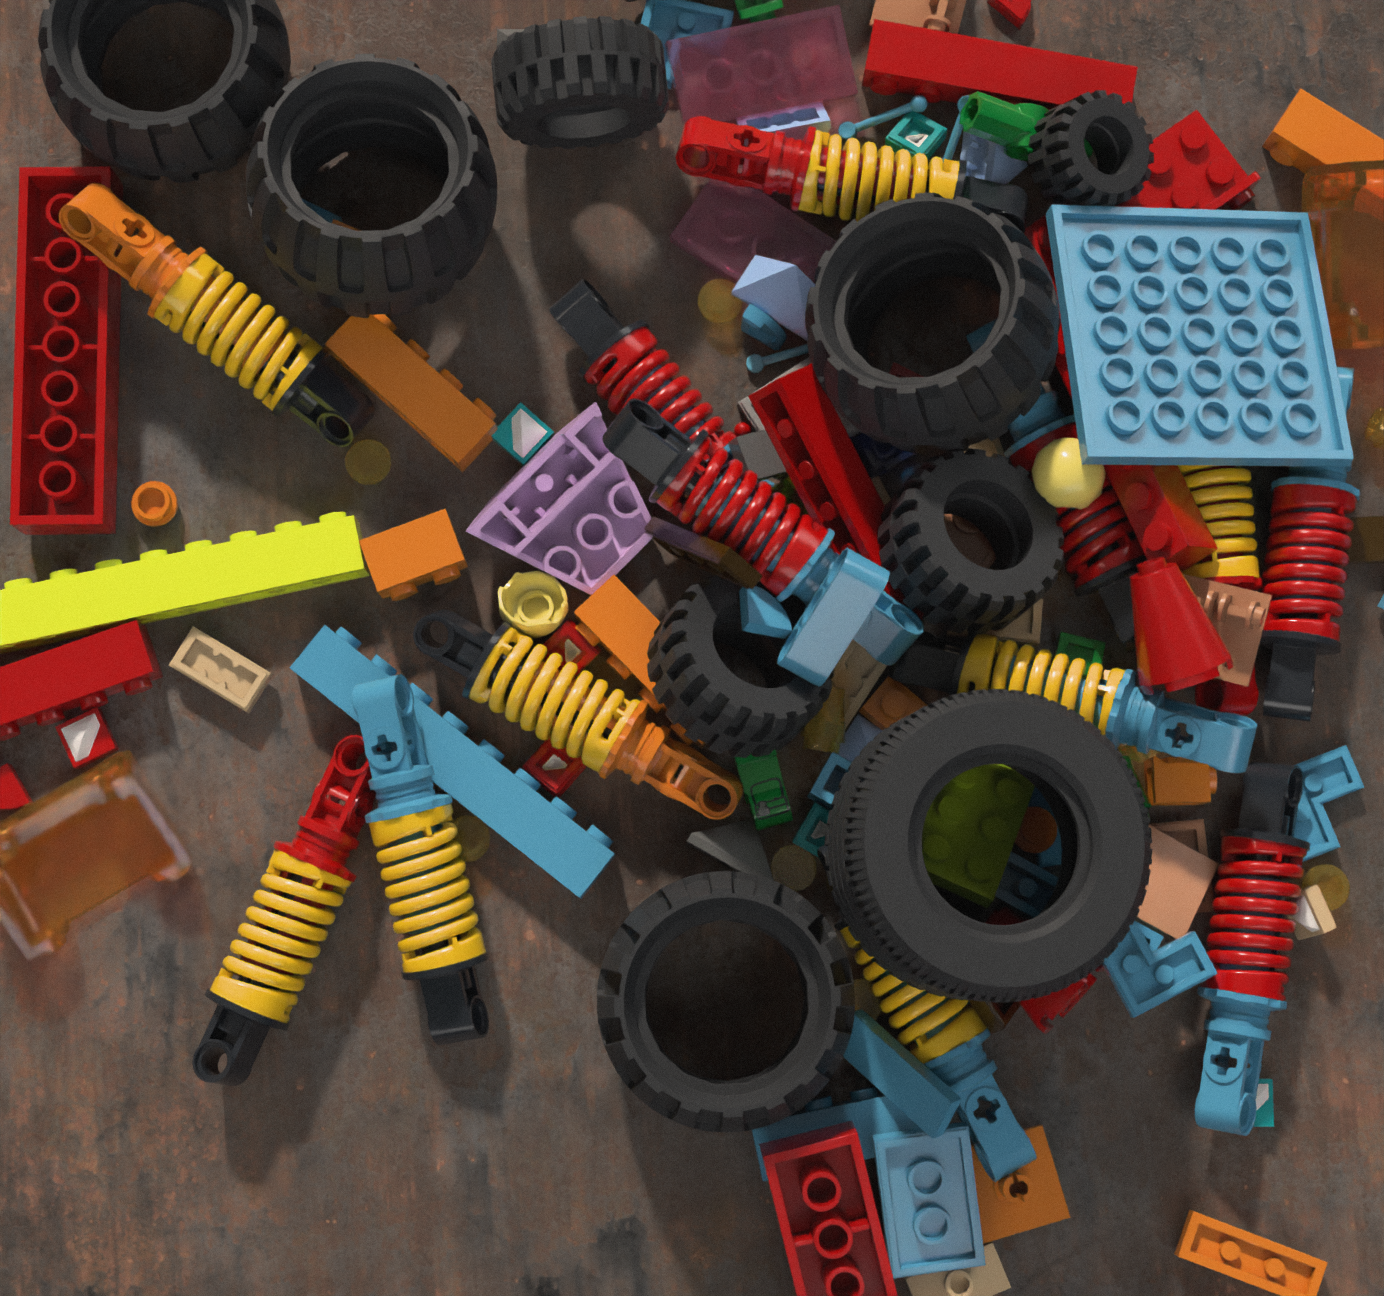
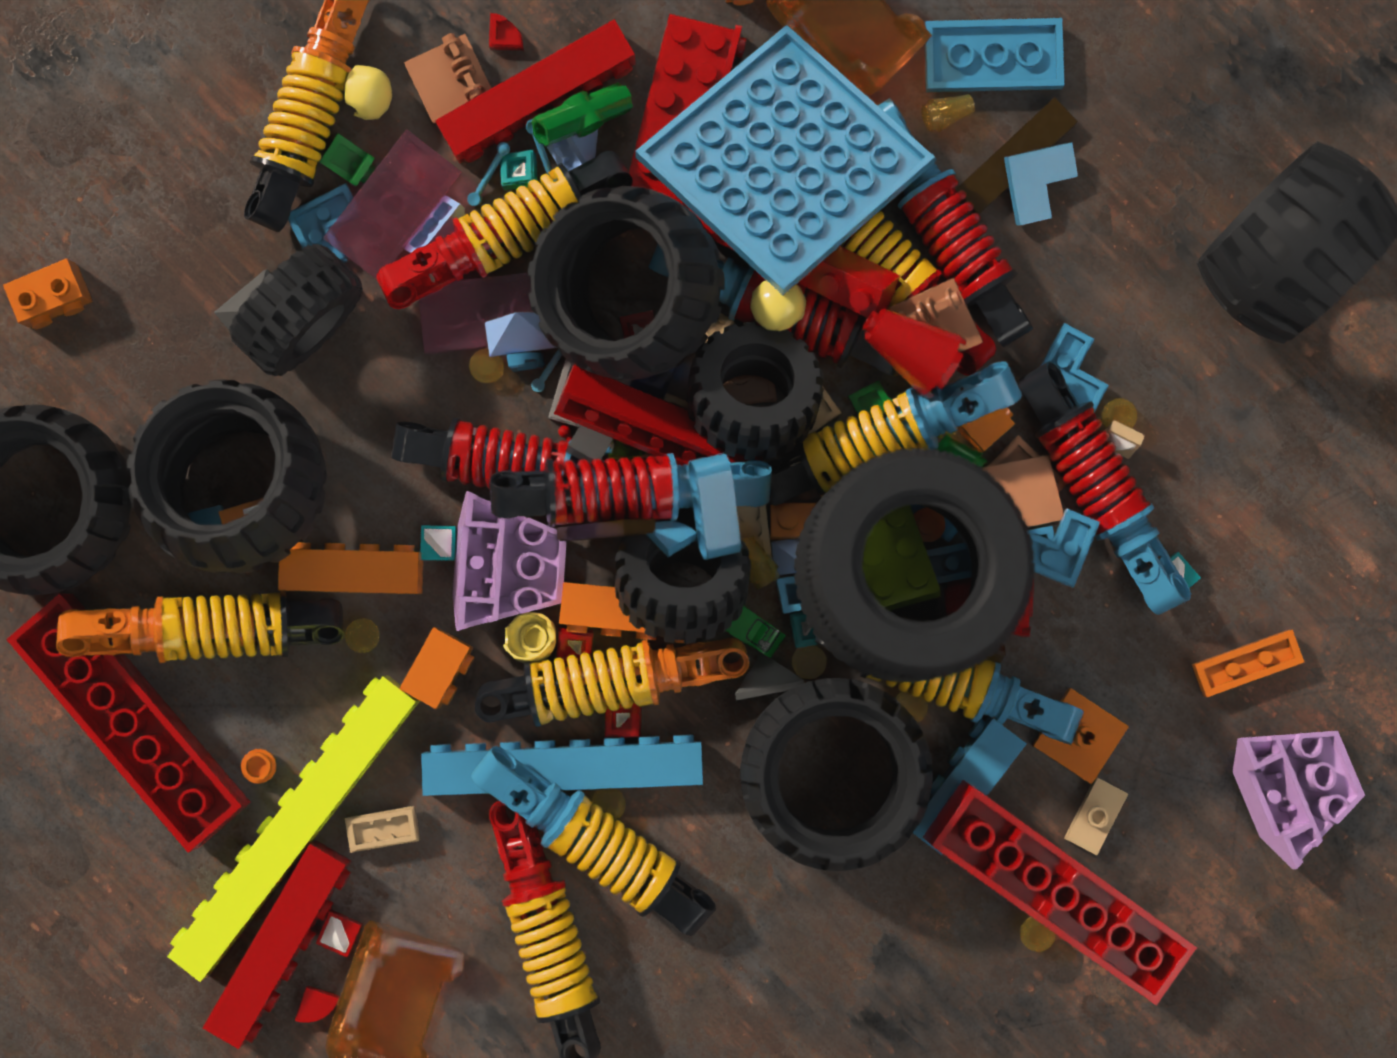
camera: 35 degrees left, 5 degrees up
dark azure tile [843,1009,962,1139] -> none
dark azure tile [872,1122,986,1279] -> none
black tyre [1028,90,1154,206] -> none

